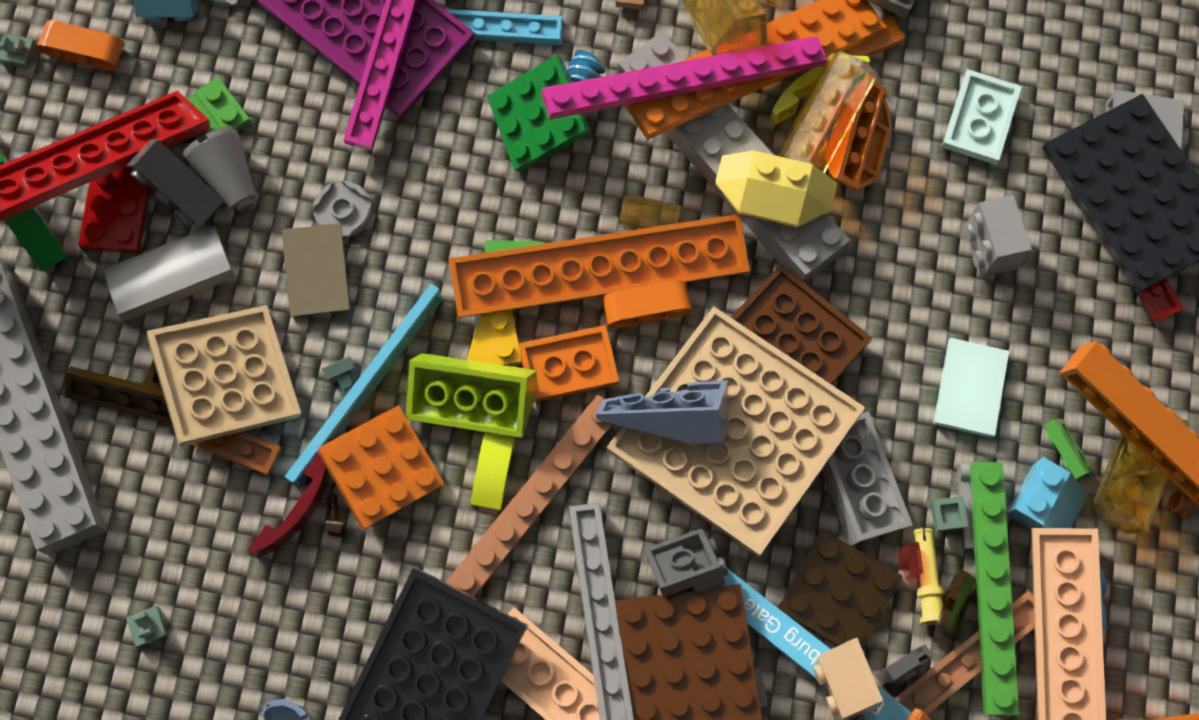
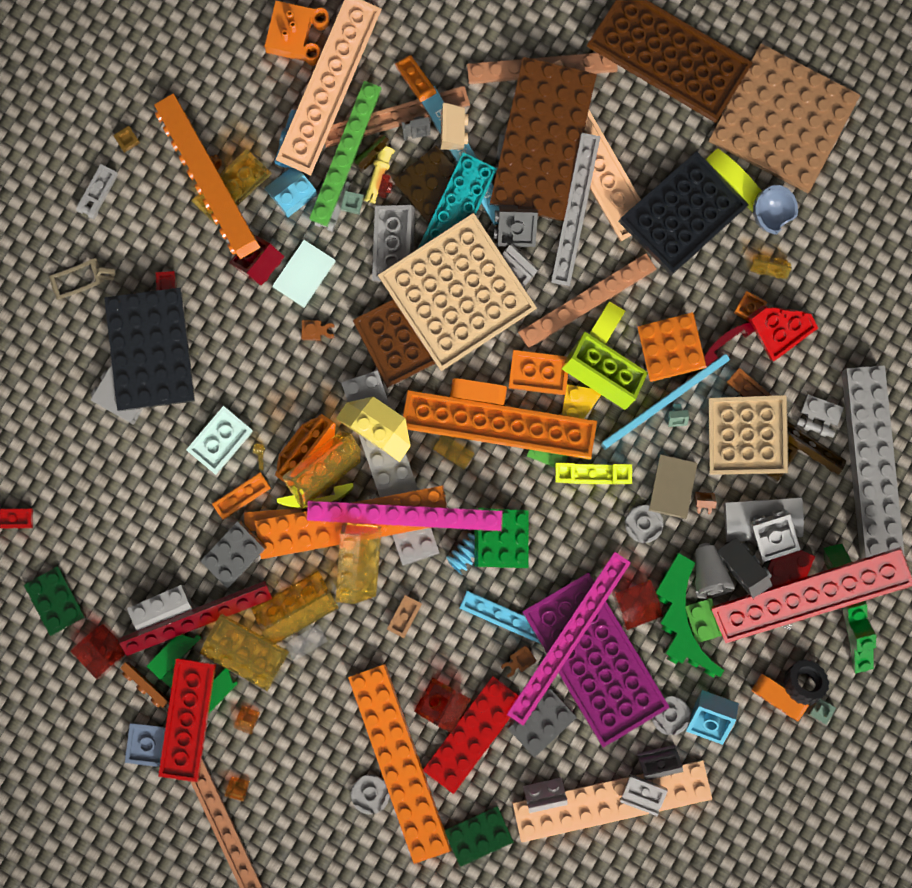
camera: 160 degrees left, 10 degrees up
sand green tile [126,606,169,648] -> none
dark brown hand [325,493,345,538] -> none
sand blue wedge [596,380,729,446] -> none
light grey brick [964,195,1032,277] -> none
bright green plate [1043,419,1094,479] -> none
none -> orange tile [212,472,271,520]
none -> dark red slope [229,234,285,286]
none -> clear yellow hand [253,443,265,471]
none -> dark orange plate [301,320,335,341]
none -> teal plate [418,152,497,249]
none -> light grey plate [502,244,539,288]
none -> neon yellow slope [555,463,632,484]
none -> clear red slope [612,580,663,630]
none -> green arch [653,553,724,678]
none -> dark orange tile [695,492,717,514]
none -> orange piece [734,291,767,322]
none -> red plate [748,306,818,362]
none -> clear yellow hinge [750,254,792,279]
none -> light grey plate [750,509,800,562]
none -> black tyre [783,659,829,705]
none -> light grey plate [797,394,844,438]

